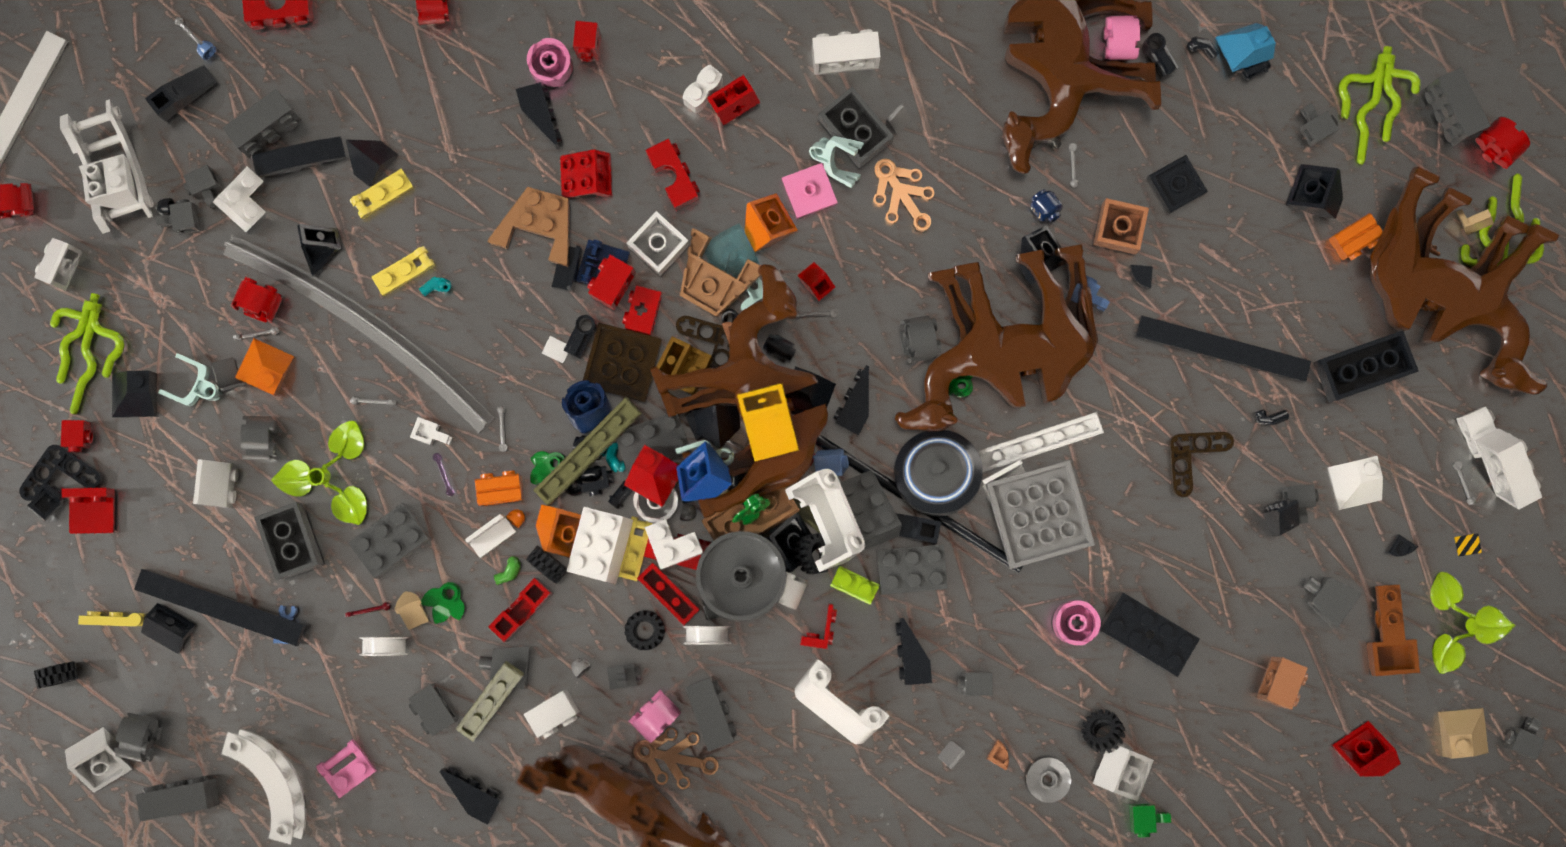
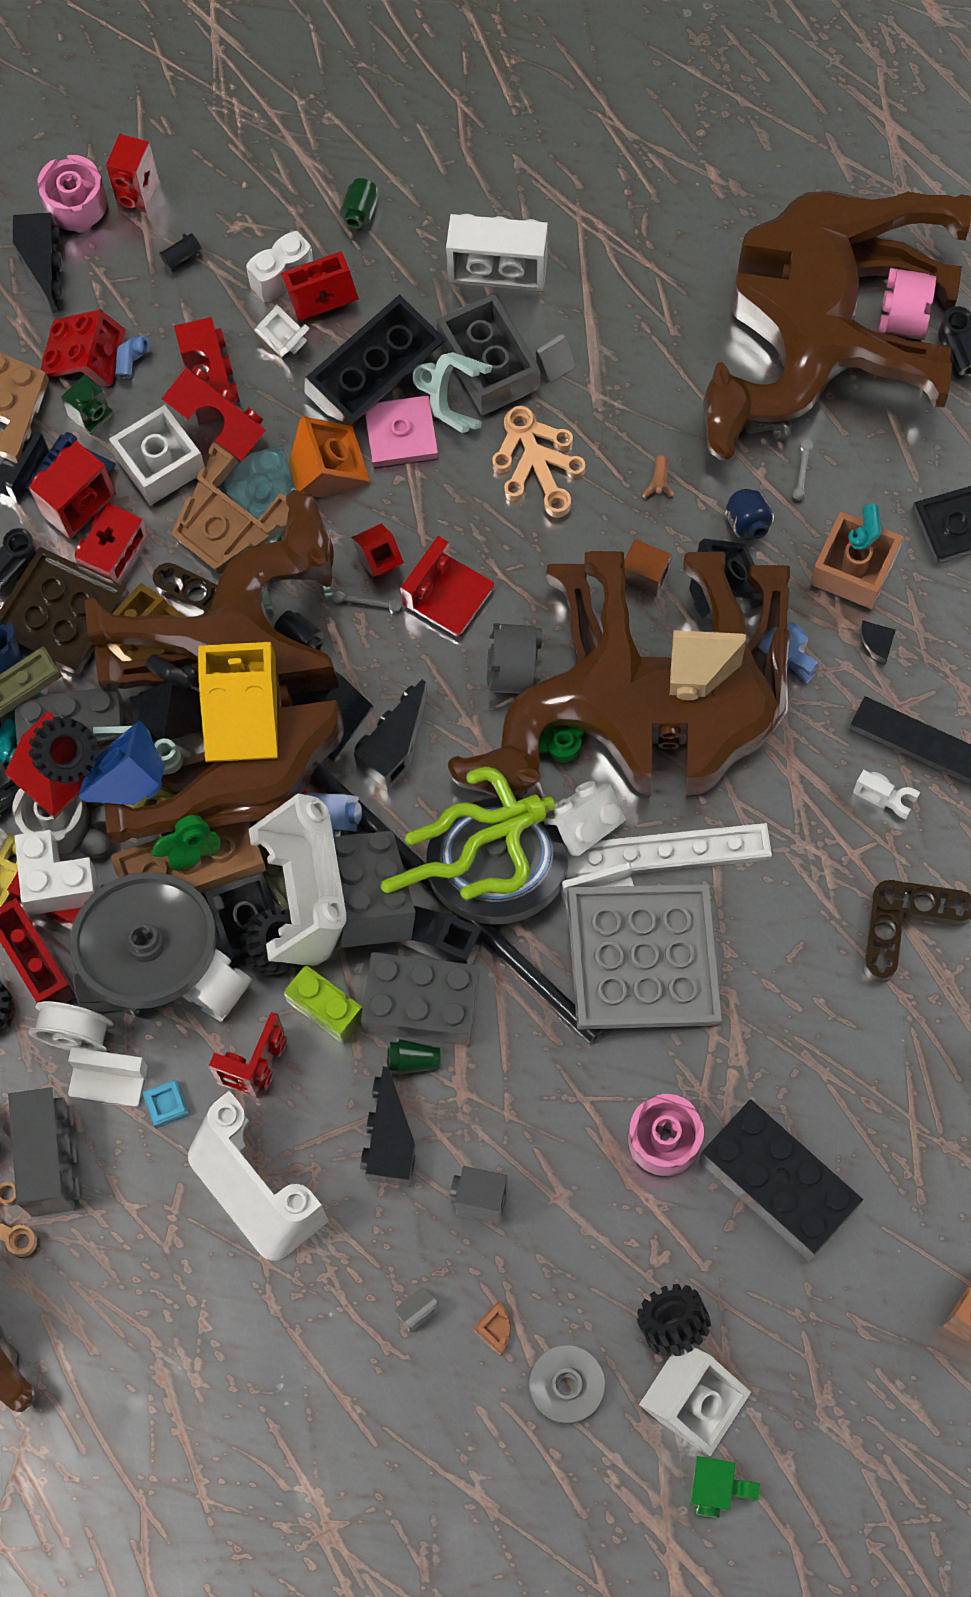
camera: 15 degrees right, 15 degrees down
none -> black tyre [28,716,99,784]
none -> dark green brick [61,375,114,435]
none -> white panel [68,1047,148,1108]
none -> medium blue arm [115,335,151,379]
none -> medium azure tile [142,1079,190,1128]
none -> black arm [146,654,199,689]
none -> black pin [159,233,202,271]
none -> red arch [162,365,266,462]
none -> white bracket [254,305,310,357]
none -> black slope [304,294,445,425]
none -> dark green brick [340,178,378,228]
none -> lime plant [381,766,555,900]
none -> dark green cone [387,1039,440,1075]
none -> red bracket [400,536,494,637]
none -> white bracket [543,781,626,856]
none -> dark orange panel [625,540,672,596]
none -> nougat bar [642,455,674,499]
none -> tan slope [669,630,746,700]
none -> teal arm [848,504,882,550]
none -> white plate [853,769,920,820]

